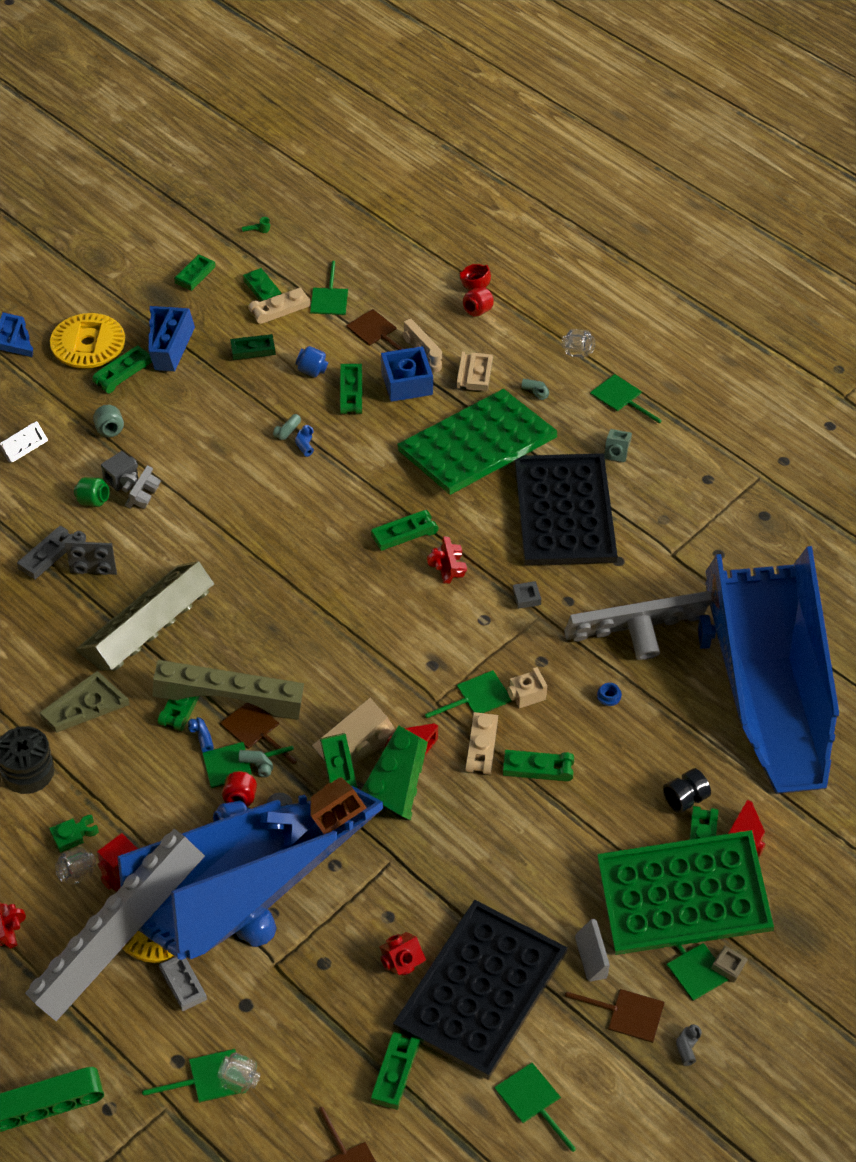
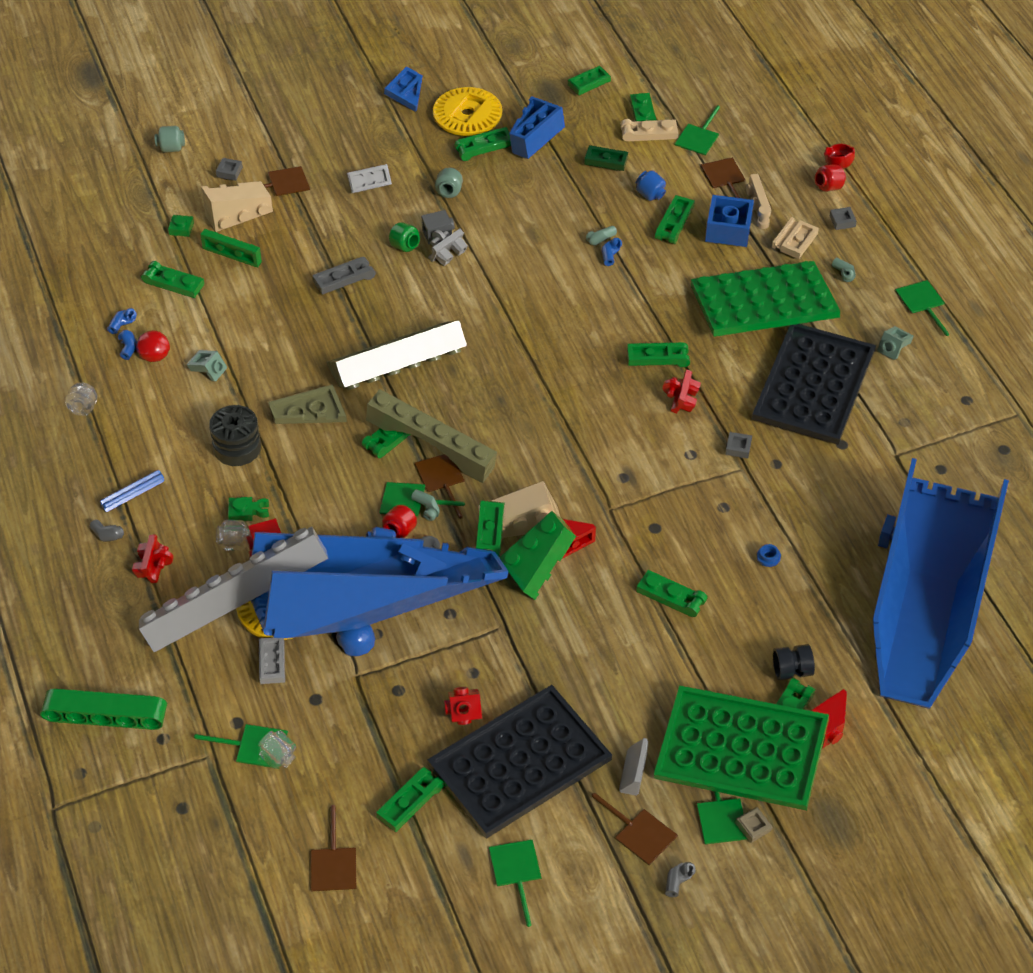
camera: 25 degrees right, 0 degrees up
dark grey hinge [65,531,117,575] -> none
blue arm [188,717,214,752] -> none
green hand [242,217,271,233] -> none
dark orange torso [311,777,366,834] -> none
green piece [425,670,512,718] -> none
tan plate [466,712,498,775] -> none
tan brick [508,667,547,709] -> none
clear head [562,329,595,358] -> none
light grey plate [564,591,712,660] -> none
none -> dark grey plate [829,207,857,230]

